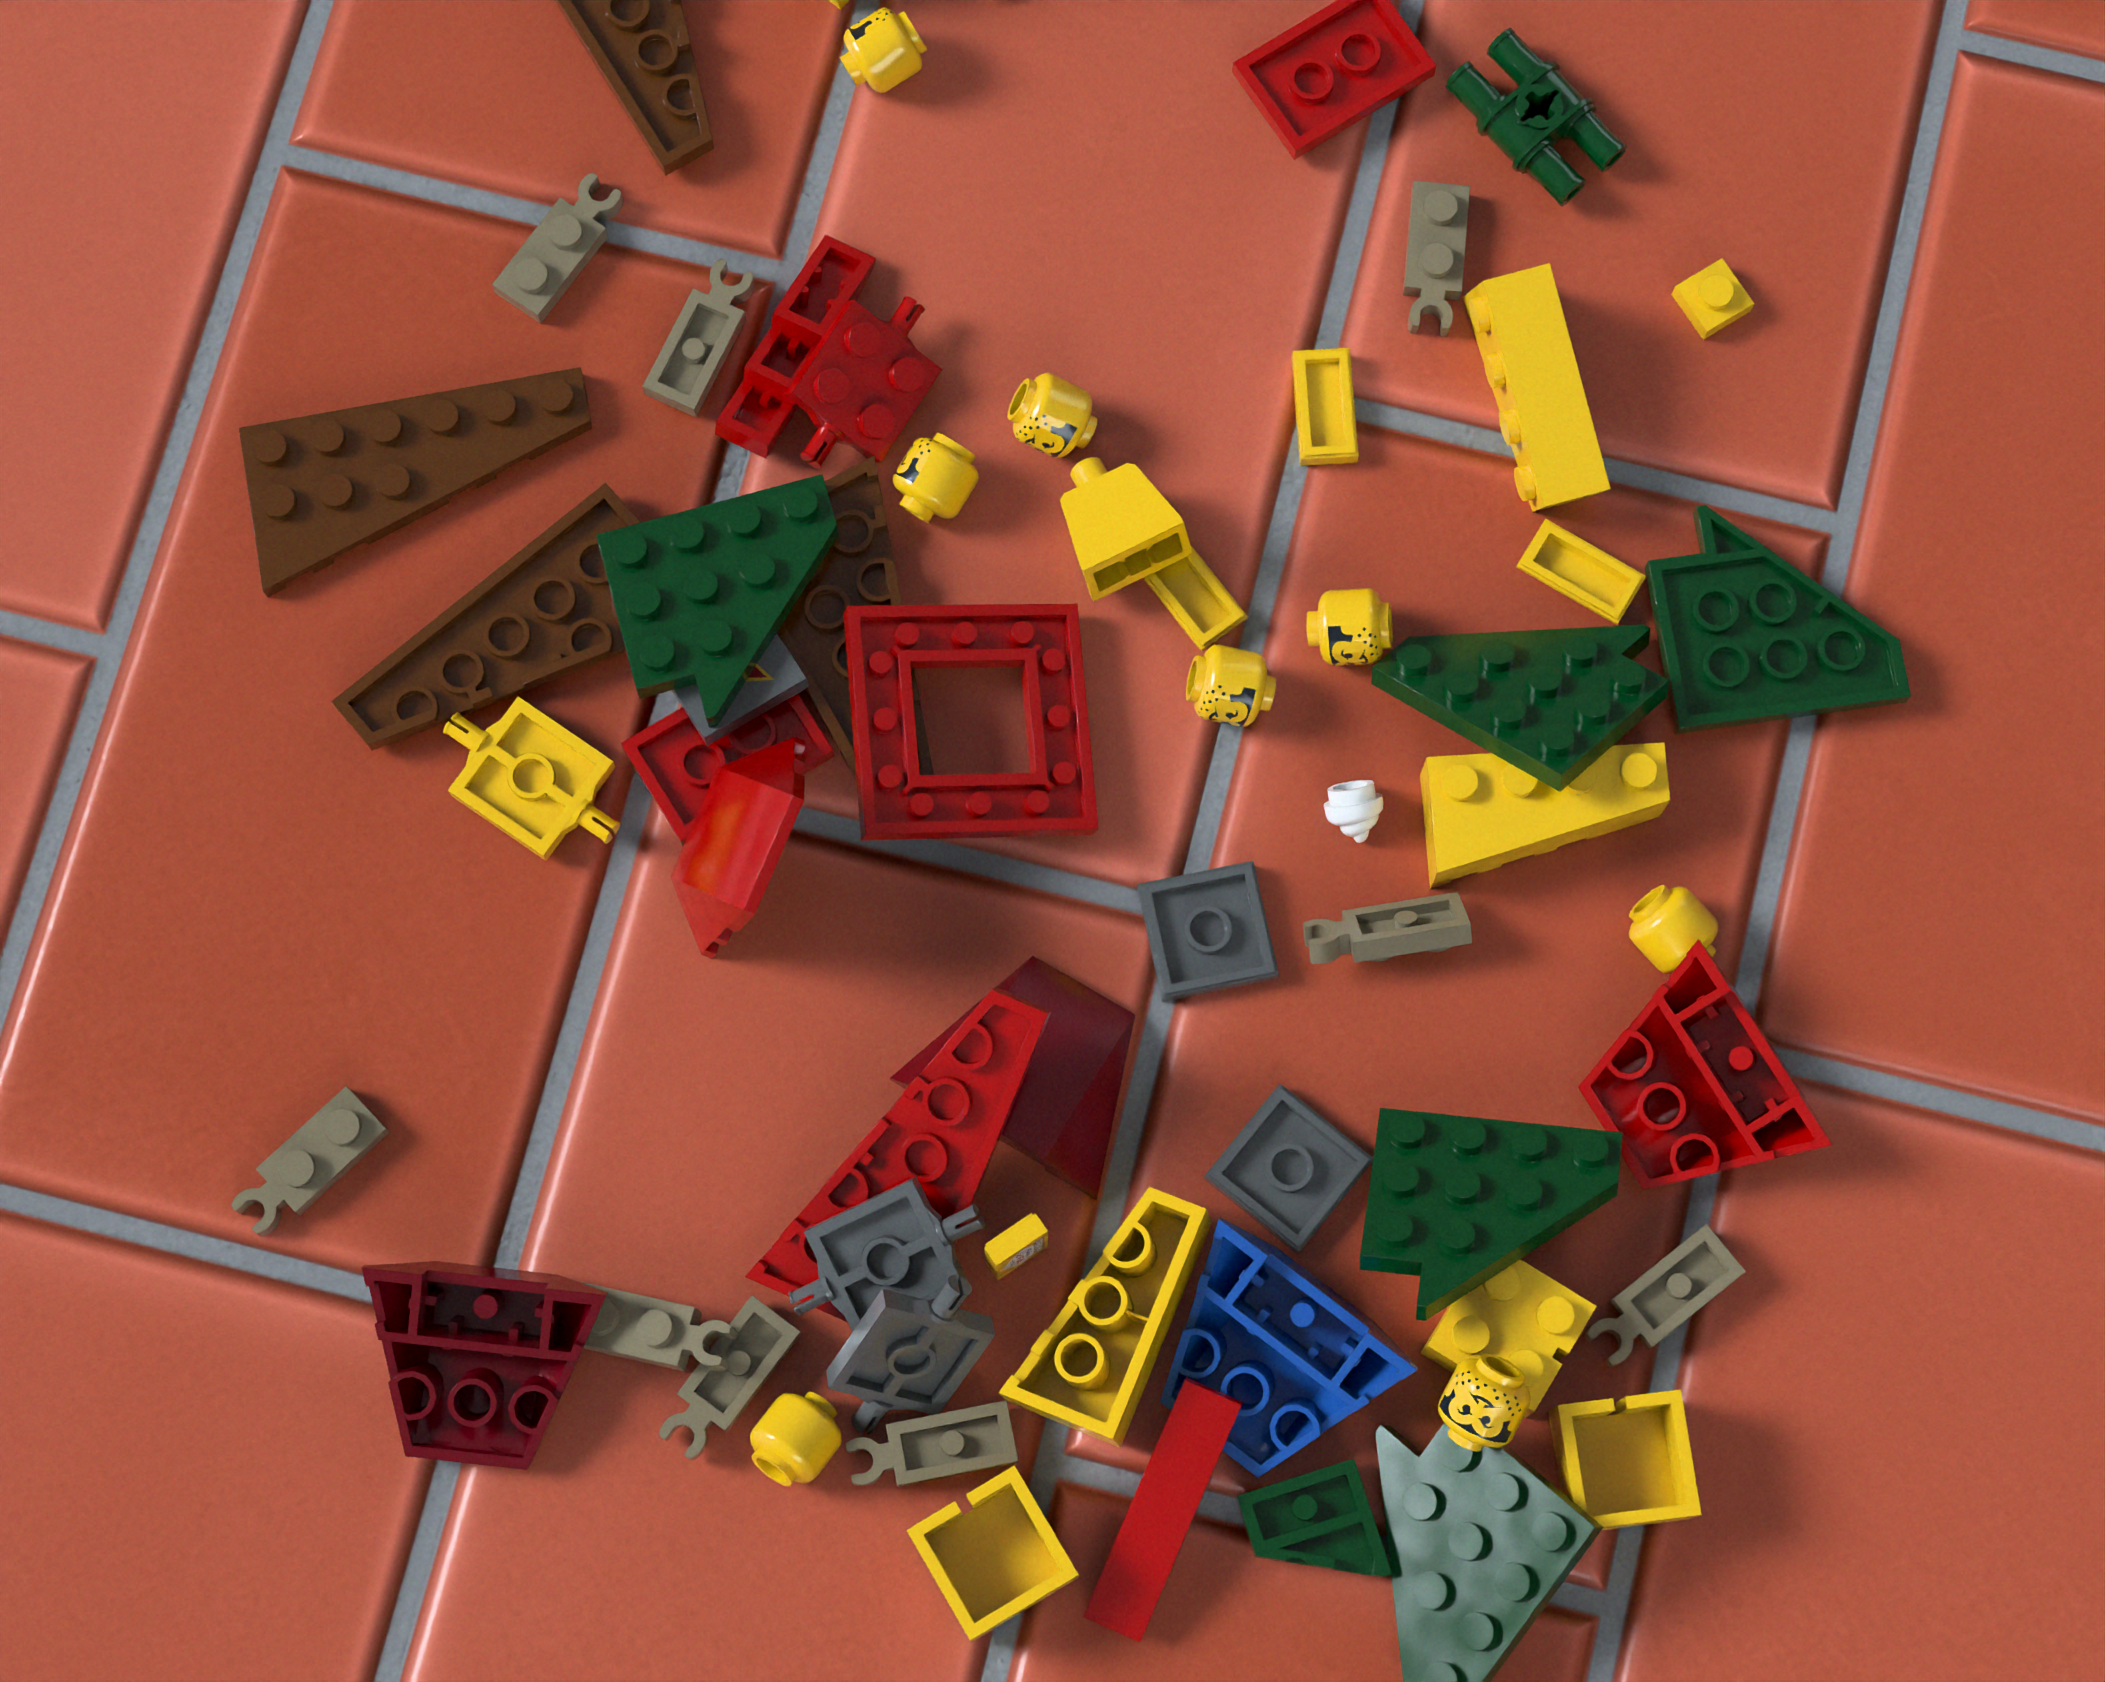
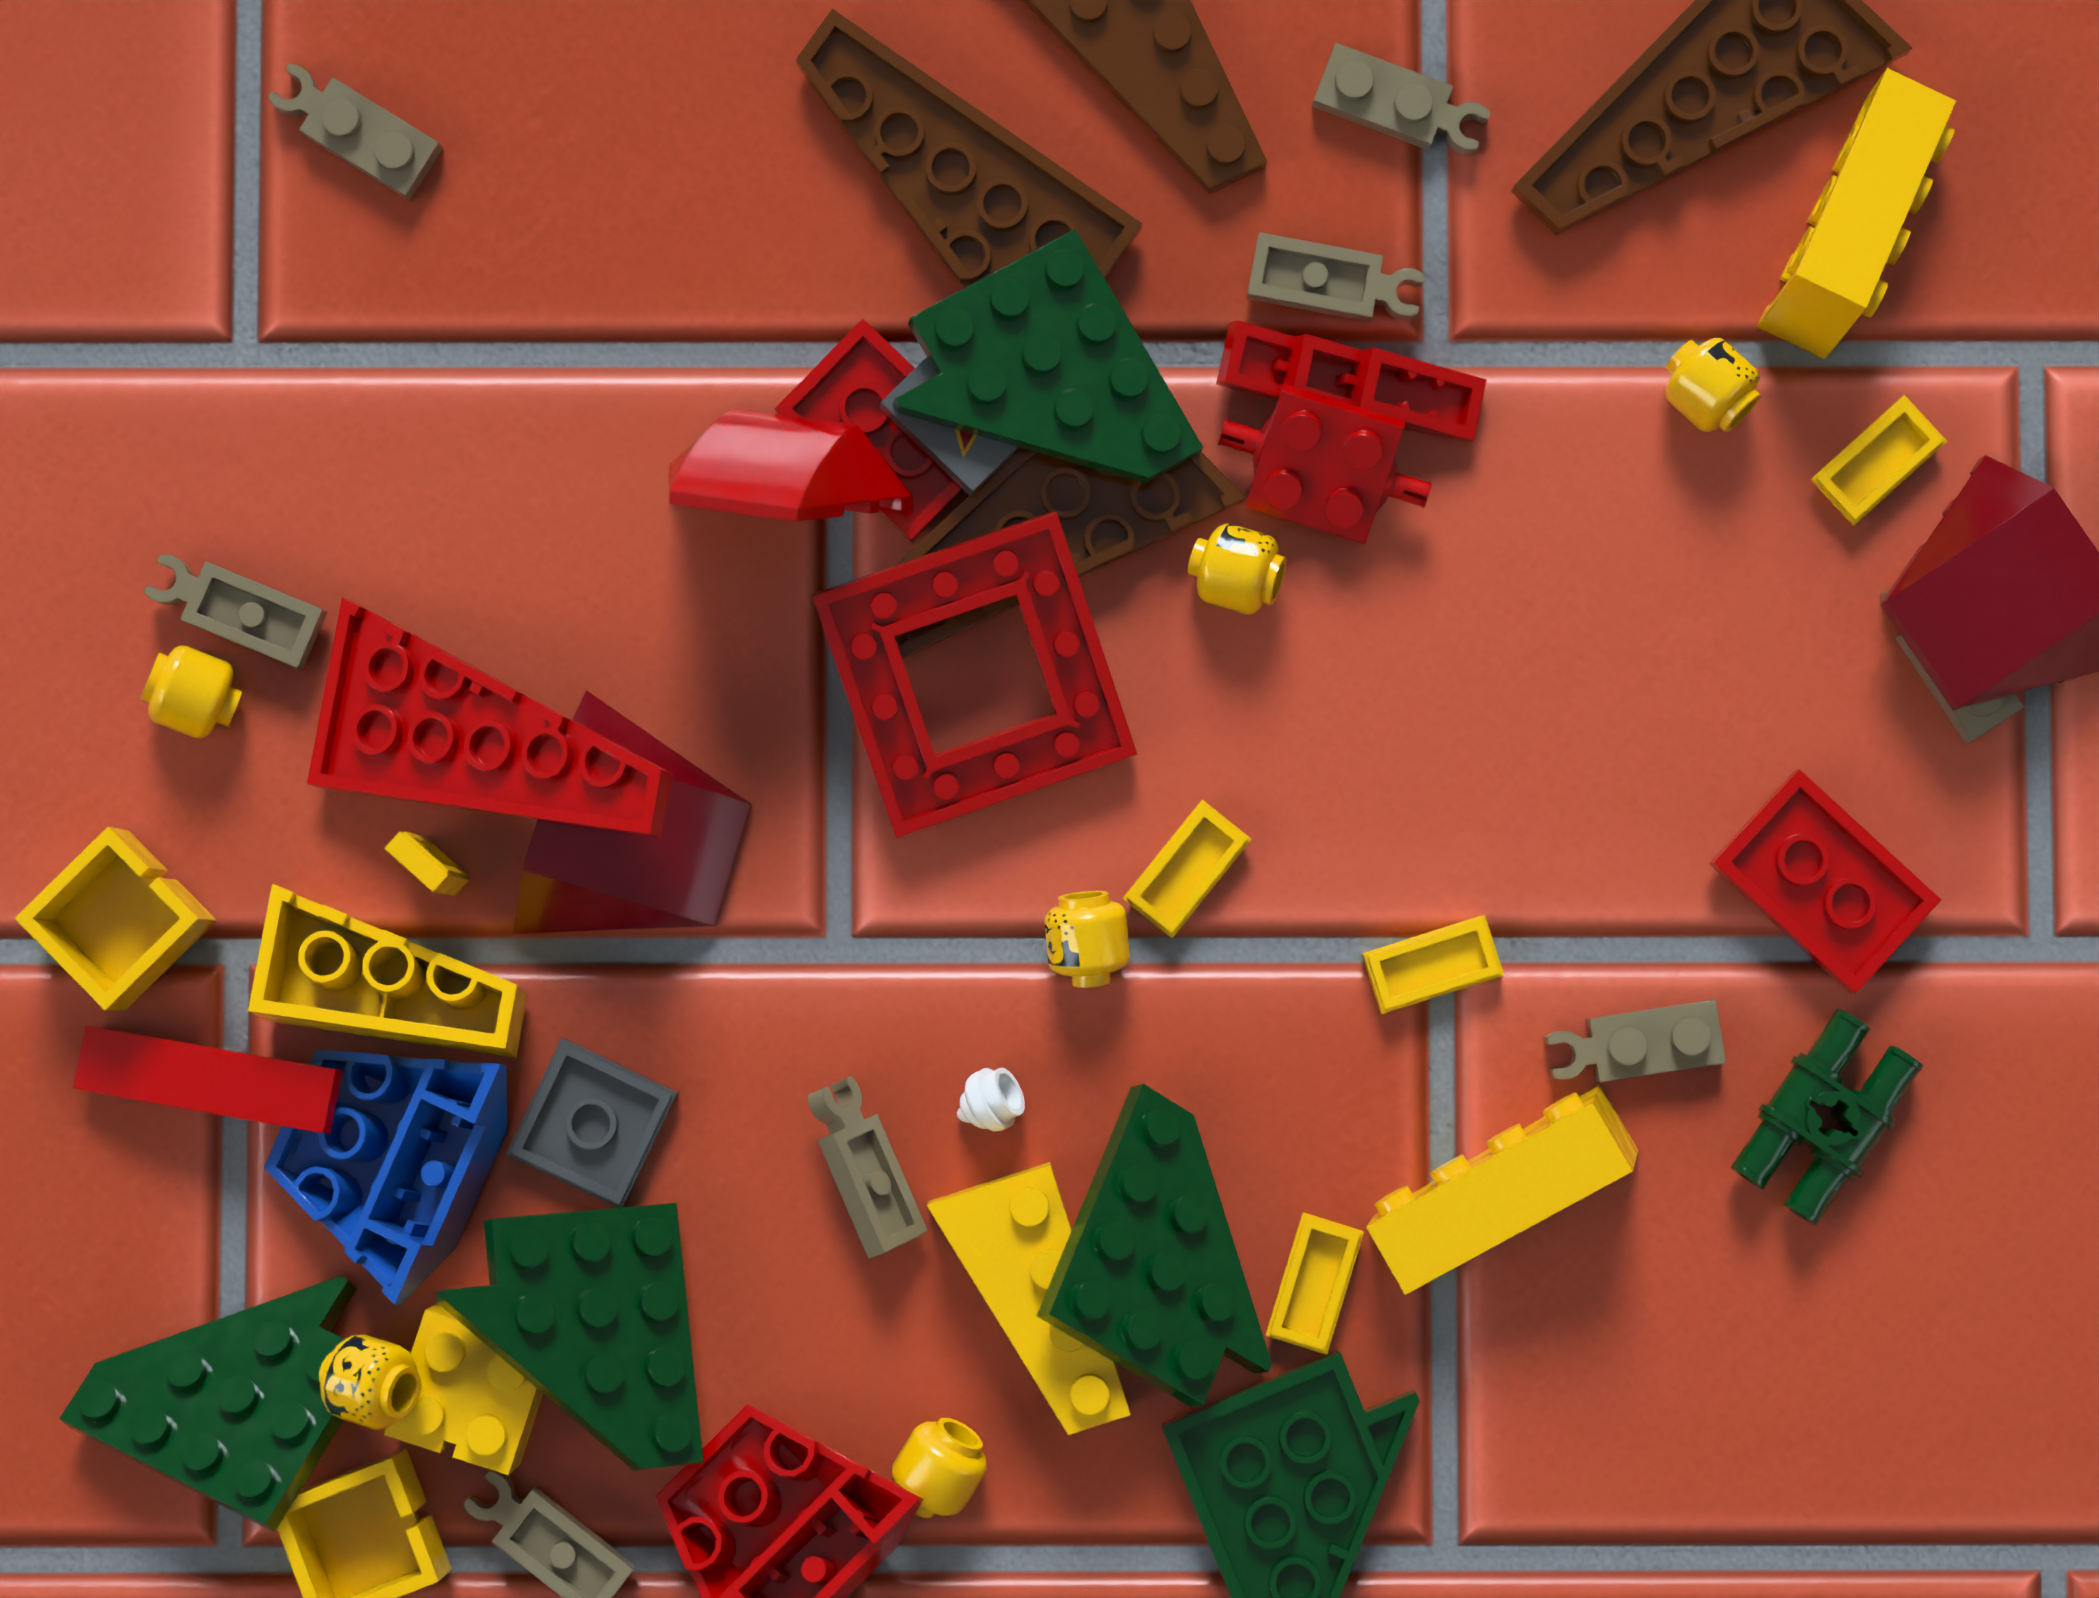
camera: 75 degrees right, 10 degrees up
dark red wedge [362,1261,608,1470] -> none
yellow plate [443,697,620,861] -> none
dark tan plate [583,1282,738,1372] -> none
dark grey plate [788,1176,985,1332] -> none
dark grey plate [826,1275,995,1434] -> none
dark tan plate [845,1400,1019,1487] -> none
yellow head [1007,373,1097,458] -> none
yellow torso [1060,457,1193,602] -> none
dark grey tile [1137,861,1279,1002] -> none
dark green wing [1236,1459,1392,1578] -> none
yellow head [1307,588,1393,666] -> none
yellow plate [1671,258,1754,340] -> none

